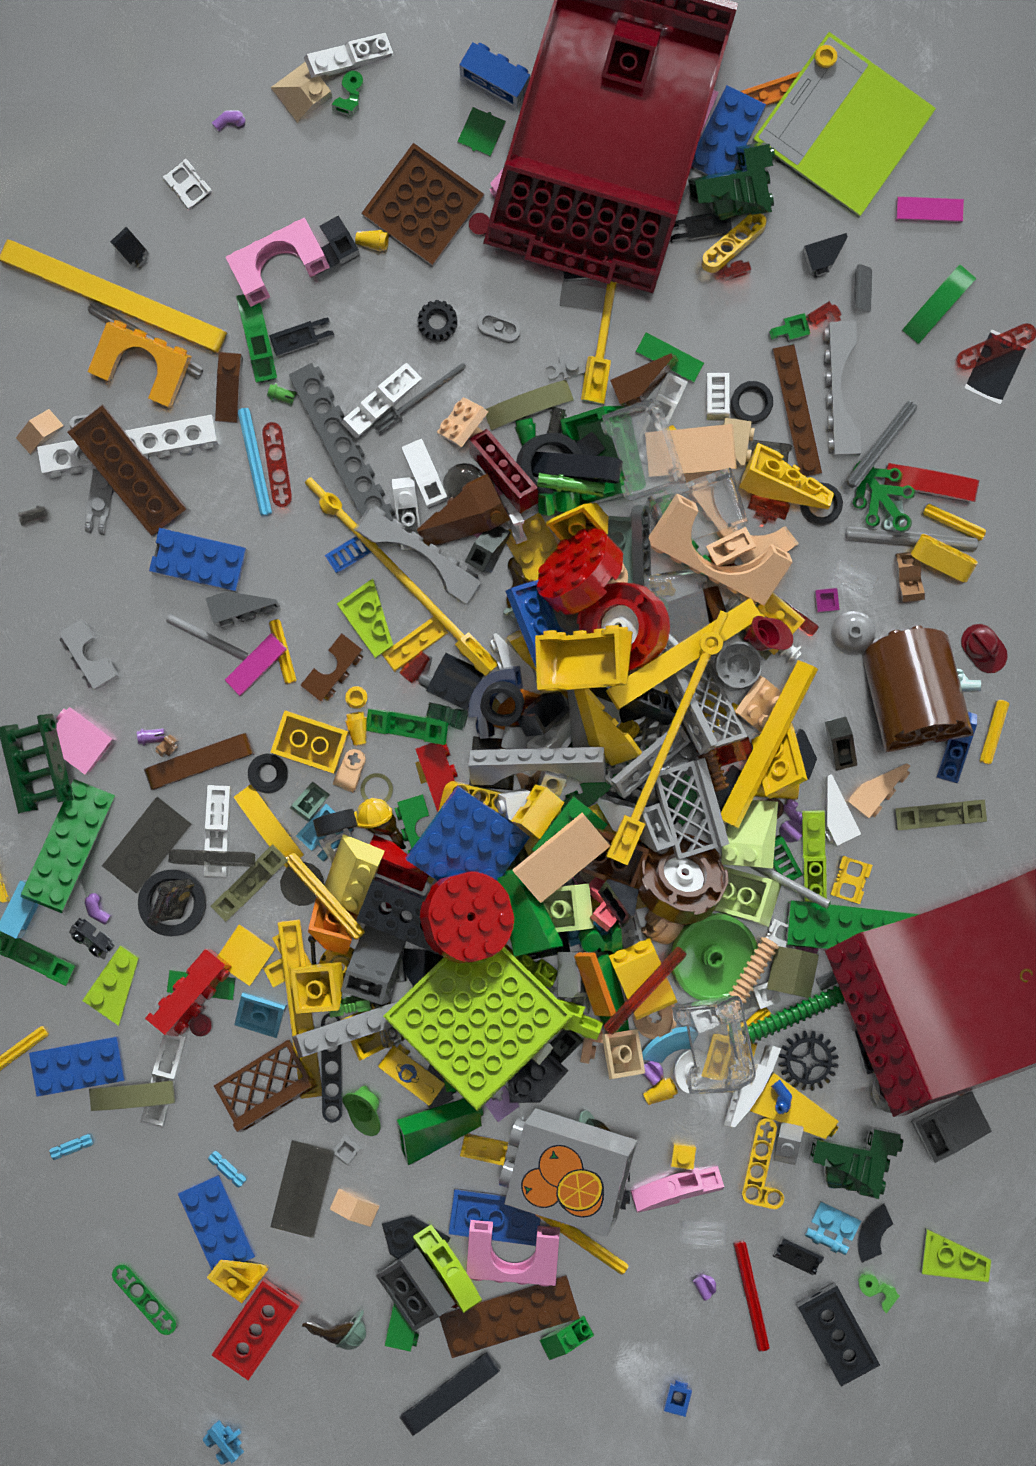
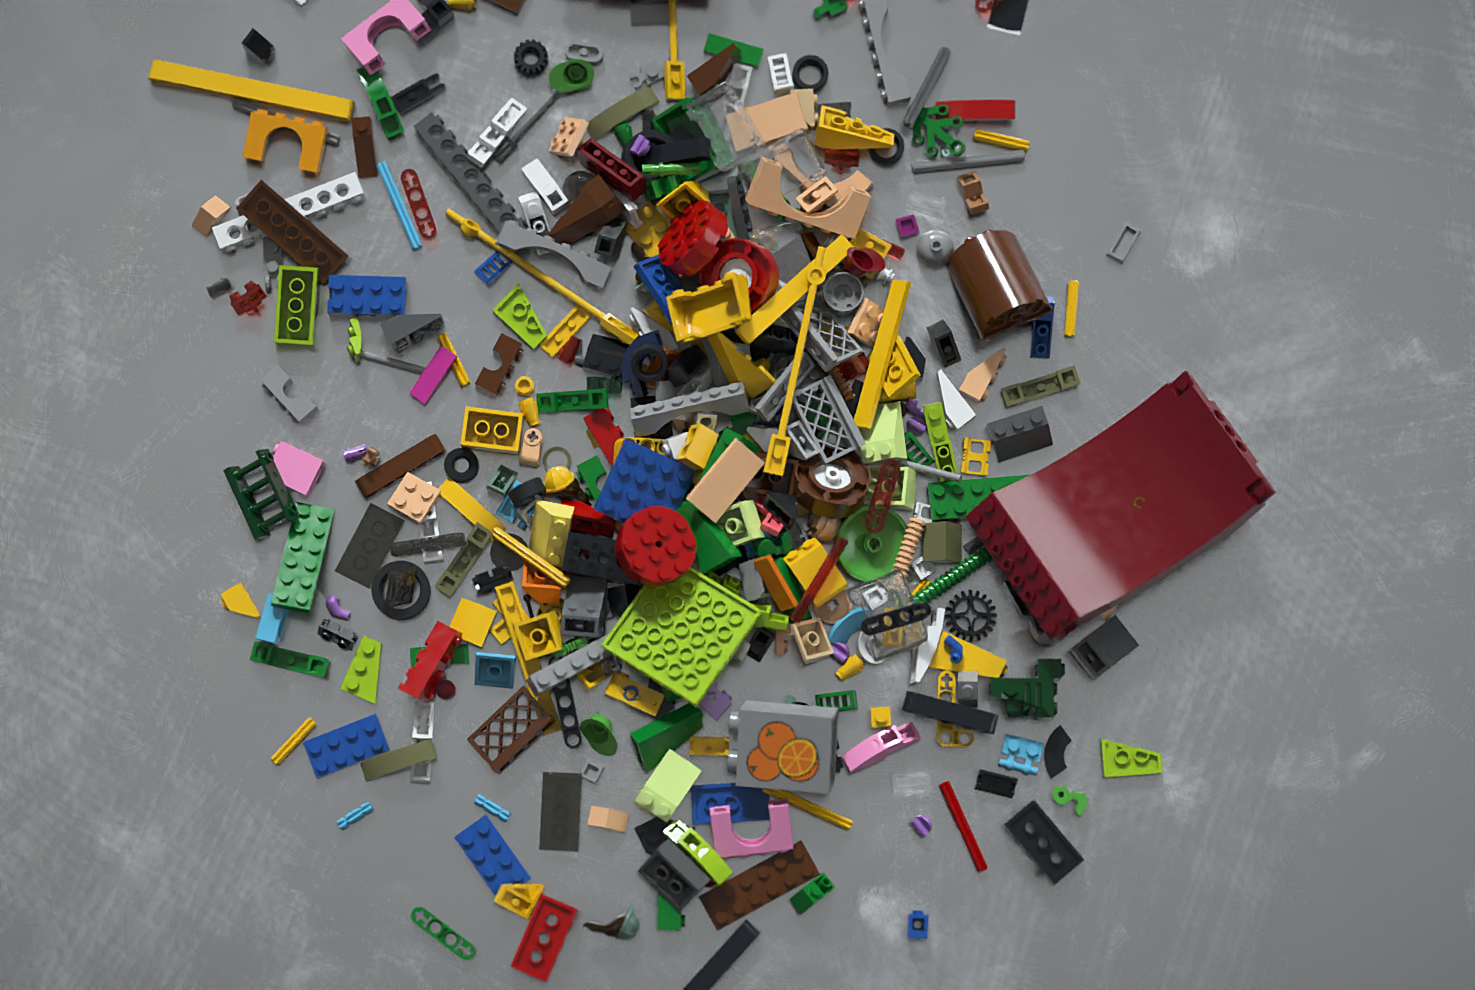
camera: 15 degrees left, 5 degrees down
bright green pin [267,383,296,405] -> none
black tile [508,1053,569,1103] -> none
reddish brown plate [772,344,822,477] -> none
yellow beam [911,534,978,582] -> none
light aqua arm [957,669,981,691] -> none
dark red piece [961,624,1008,673] -> none
none -> clear red hips [229,281,267,316]
none -> lime brick [274,265,319,345]
none -> lime slope [347,317,362,362]
none -> light nougat plate [387,472,441,524]
none -> black hinge [472,564,514,594]
none -> bright green piece [549,59,594,92]
none -> medium lavender plate [630,134,650,157]
none -> yellowish green slope [635,749,702,822]
none -> green slope [815,690,858,712]
none -> black beam [861,602,932,635]
none -> clear red beam [865,460,900,533]
none -> black beam [902,691,999,735]
none -> dark grey slope [986,406,1053,463]

